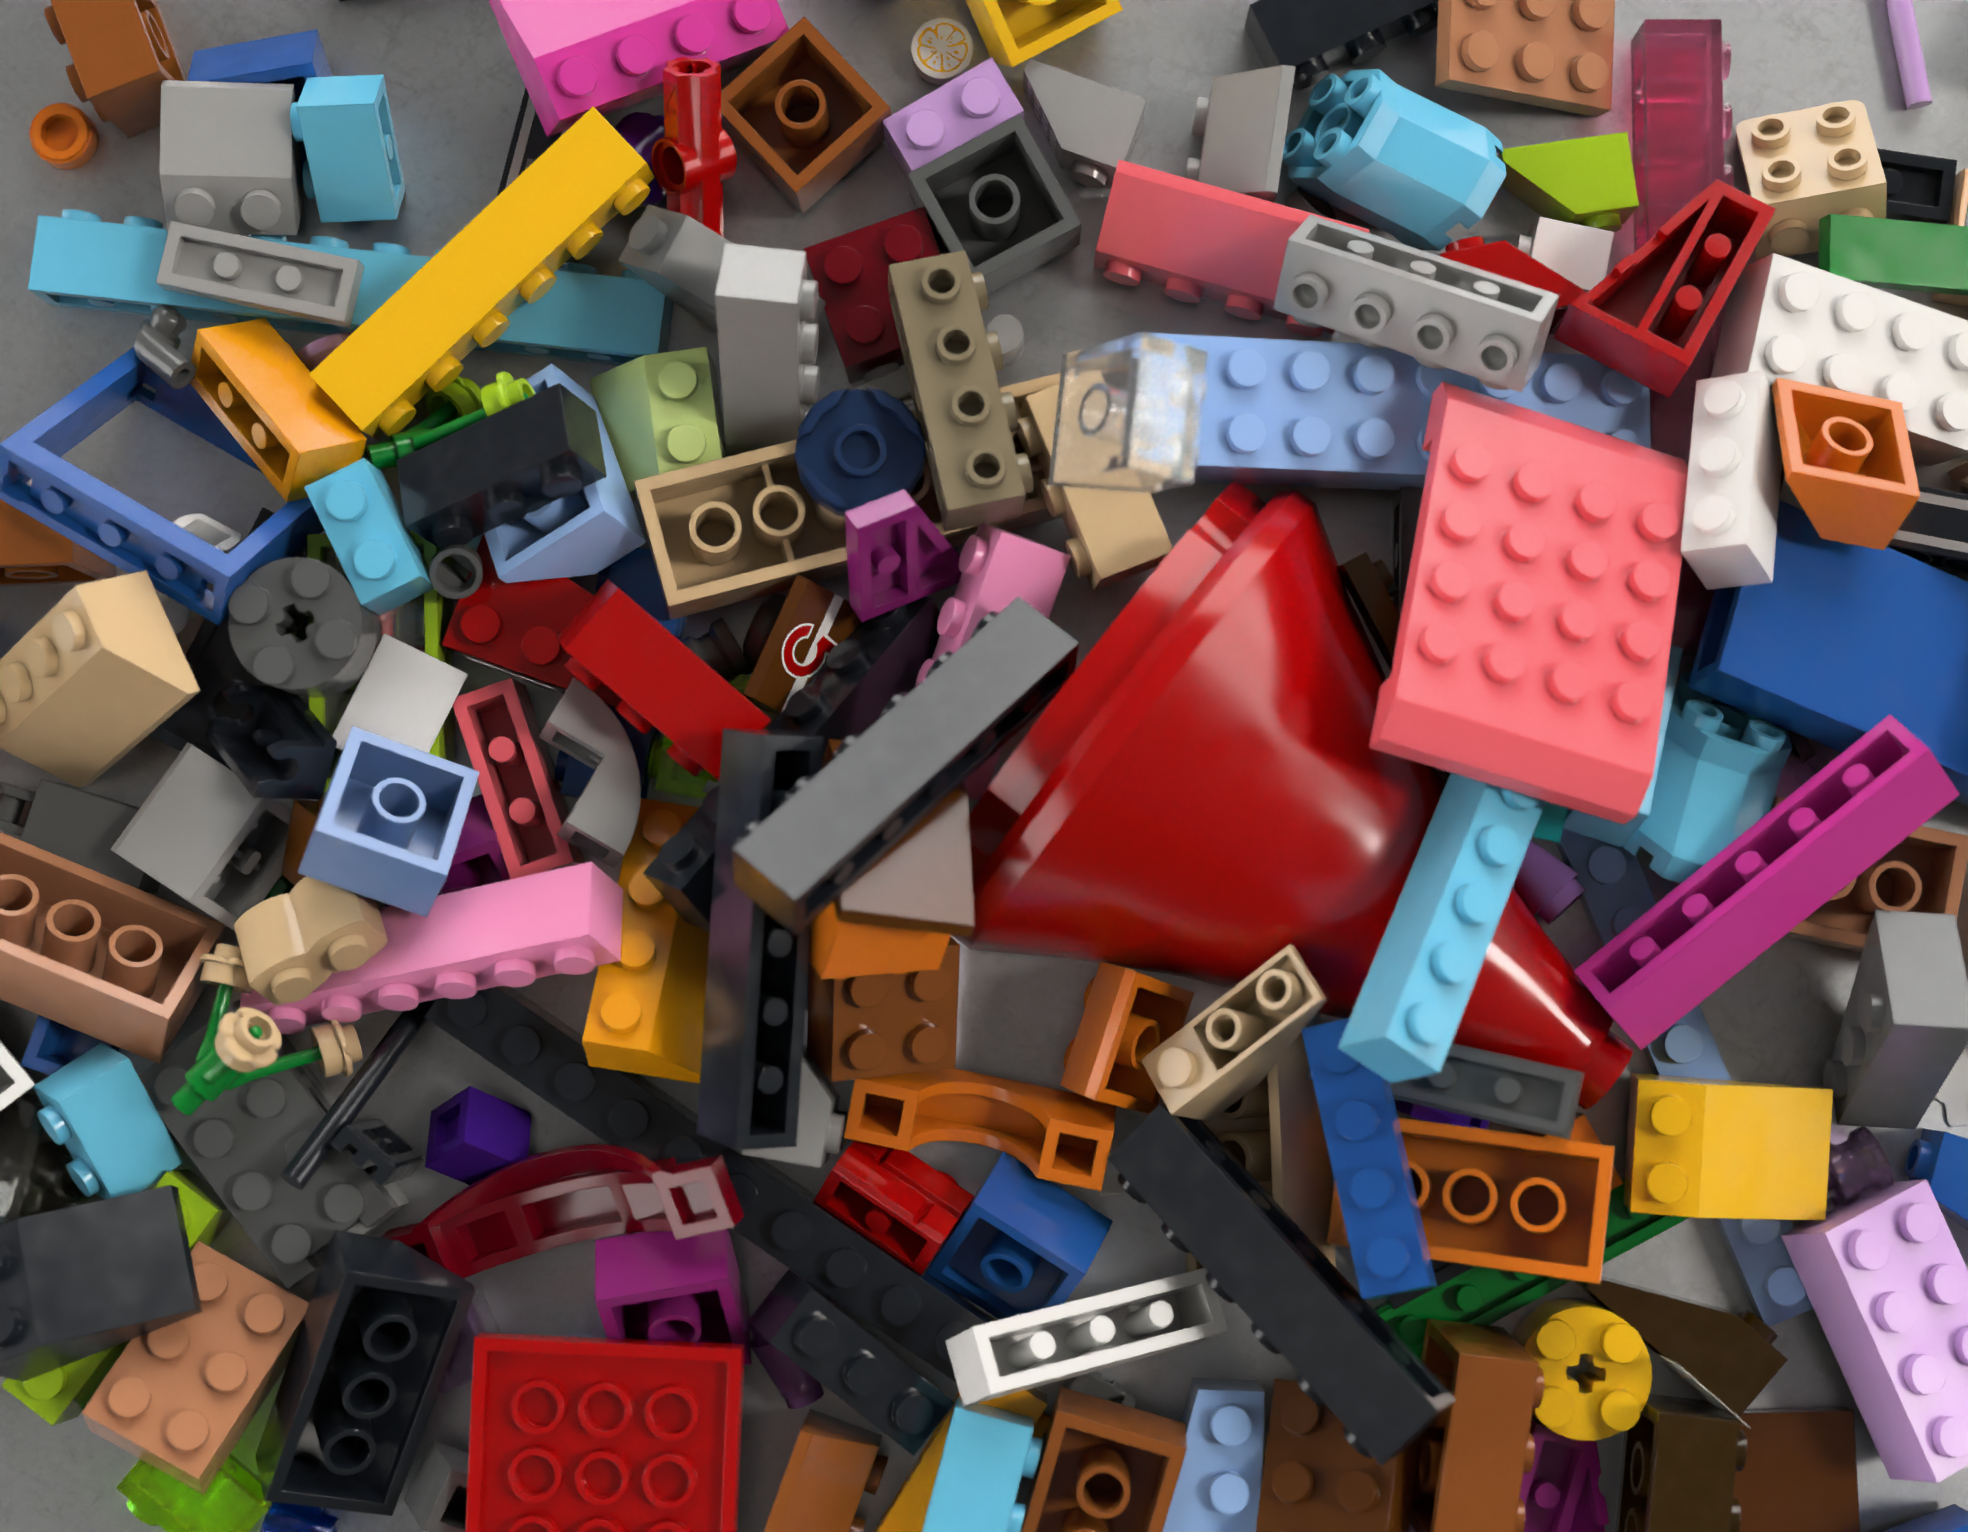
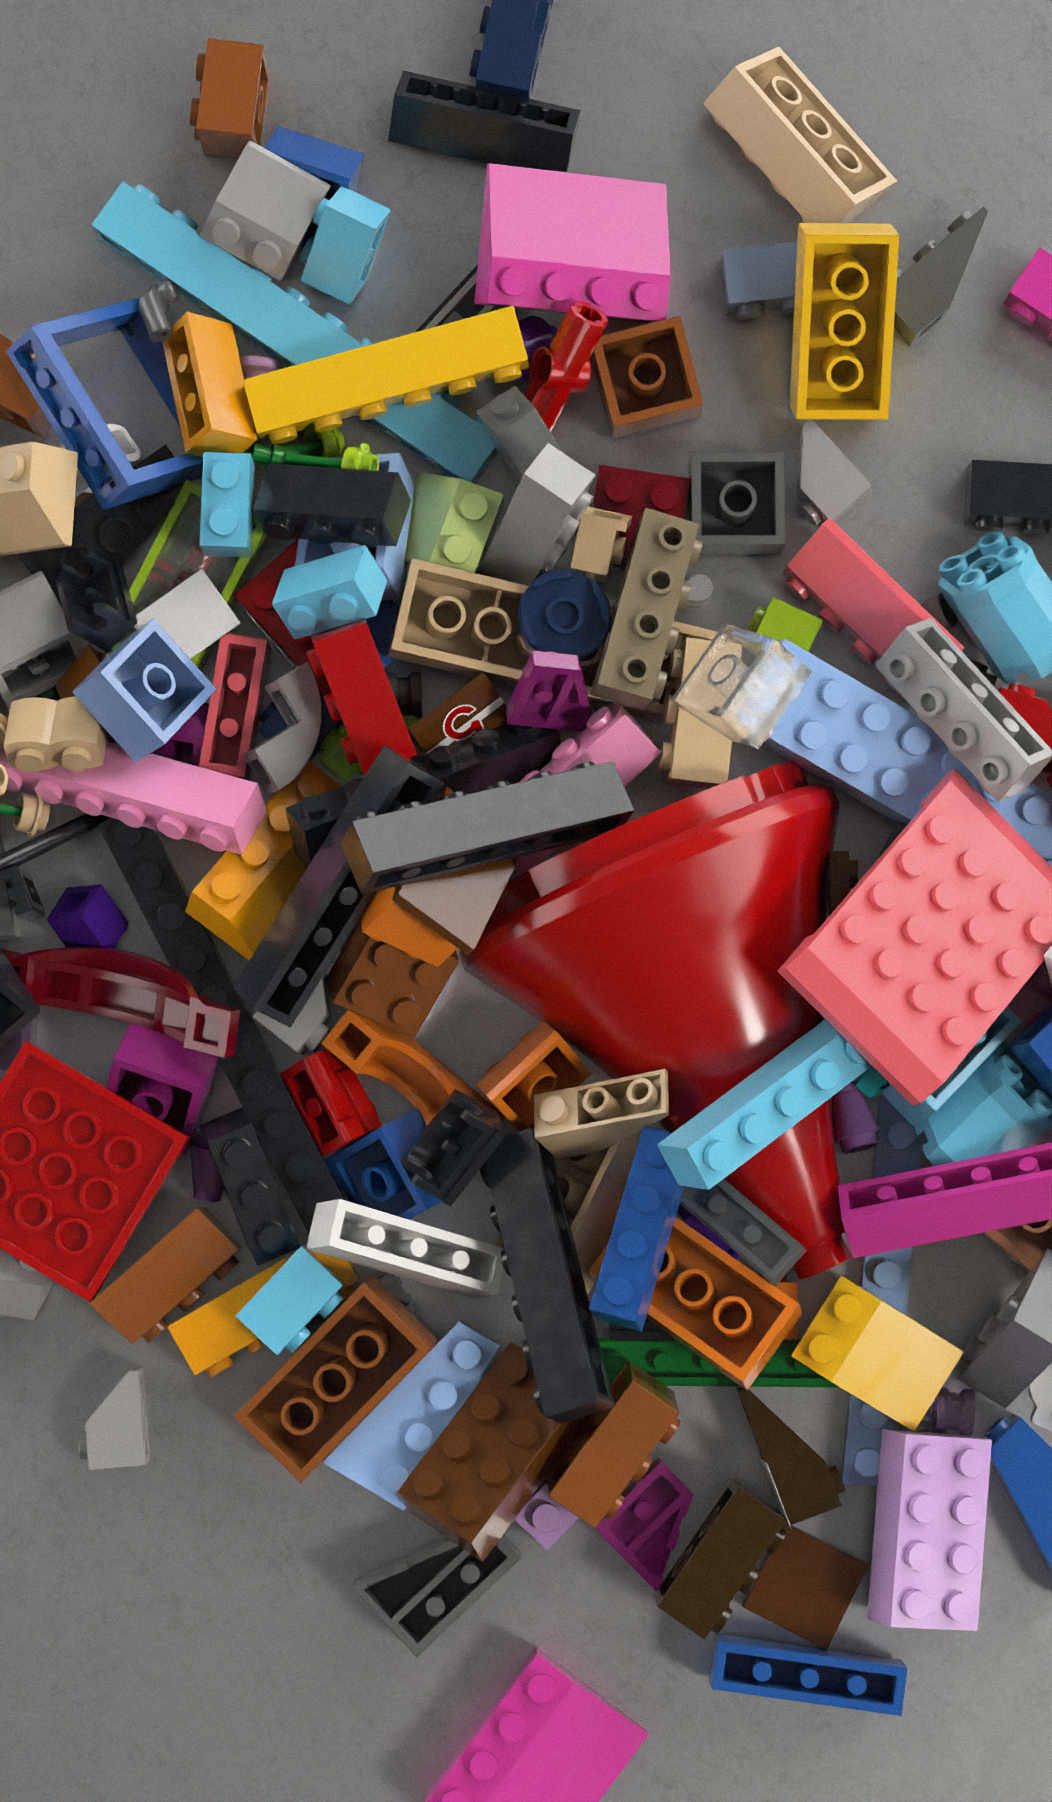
camera: 20 degrees right, 0 degrees up
orange tile [29,103,99,170] -> none
light grey plate [156,221,364,328] -> none
dark grey brick [228,557,380,698] -> none
dark grey hinge [429,545,483,599] -> none
dark grey piece [743,594,787,668] -> none
lavender brick [882,57,1024,180] -> none
white tile [911,18,974,86] -> none
light grey slope [1185,65,1296,203] -> none
yellow brick [1511,1298,1652,1441] -> none
none -> medium azure brick [272,545,387,640]
none -> black hinge [401,1089,506,1207]
none -> tan brick [570,507,632,582]
none -> lime brick [747,597,823,652]

